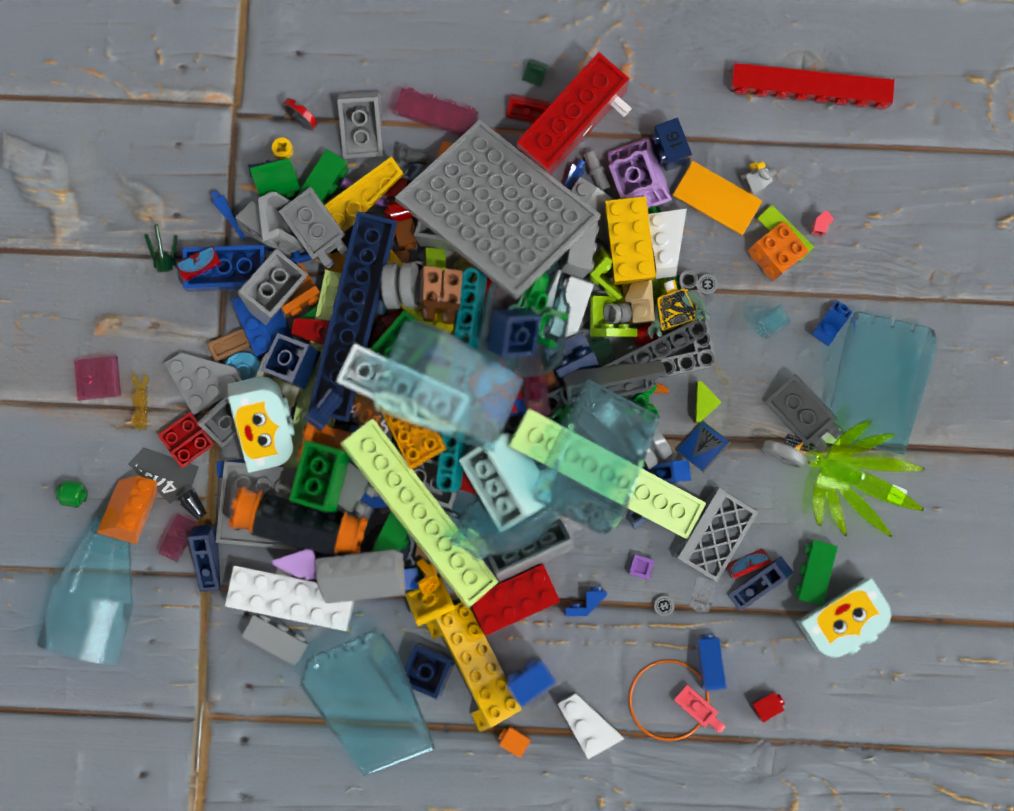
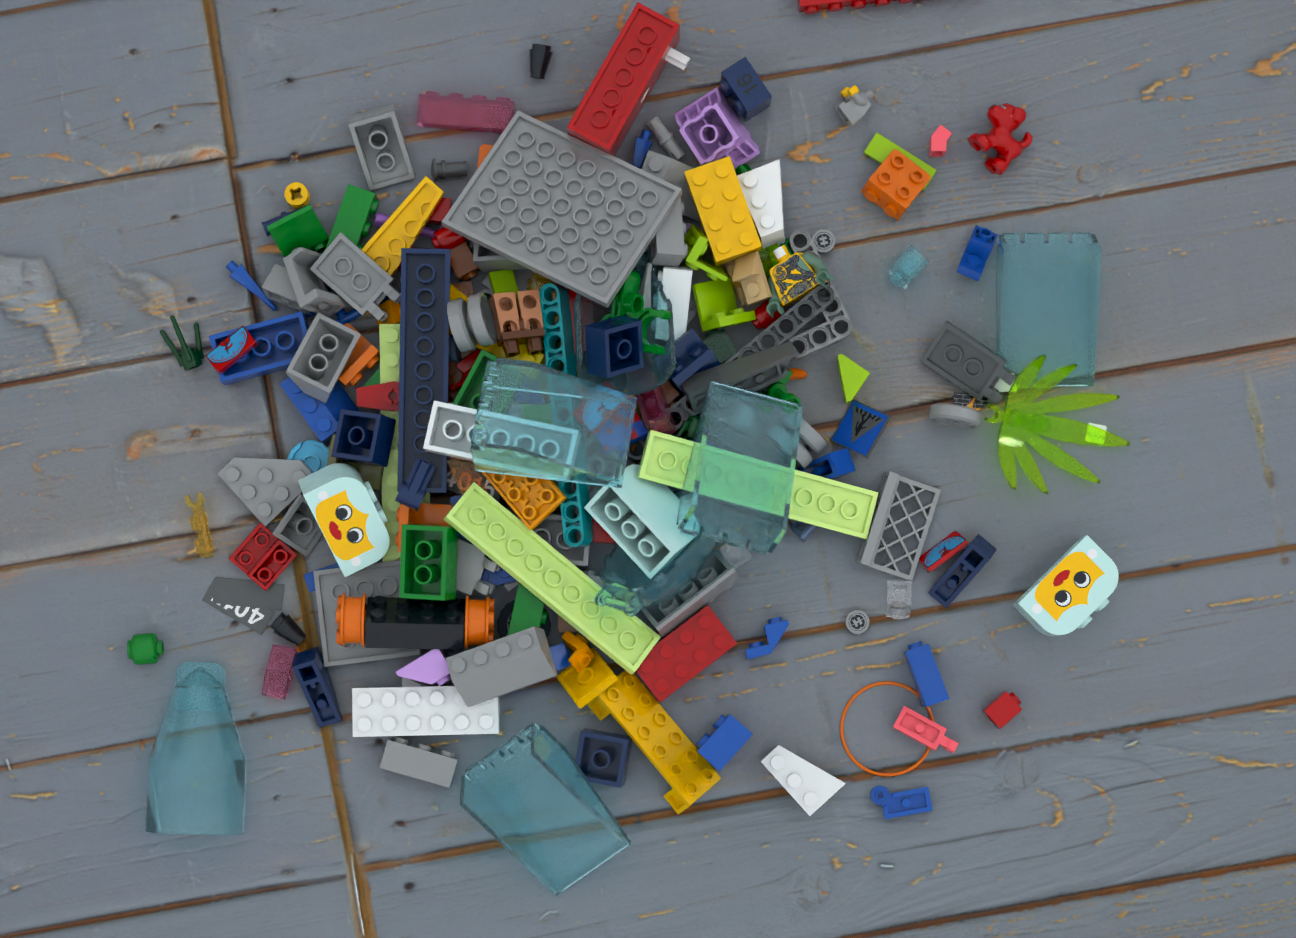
camera: 10 degrees left, 0 degrees up
clear pink slope [74,356,121,401] -> none
orange slope [97,475,158,544] -> none
medium nougat tile [207,328,251,362] -> none
tile [282,98,317,131] -> none
sand blue slope [402,162,426,183] -> none
orange brick [498,726,531,758] -> none
red slope [506,94,550,122] -> none
clear green slope [522,59,549,87] -> none
light grey wheel [603,303,632,324] -> none
medium lavender plate [629,554,654,580] -> none
light orange tile [672,161,763,236] -> none
green brick [794,540,838,606] -> none
none -> black cone [529,44,553,79]
none -> blue hinge [870,786,933,819]
none -> red animal [968,103,1033,175]

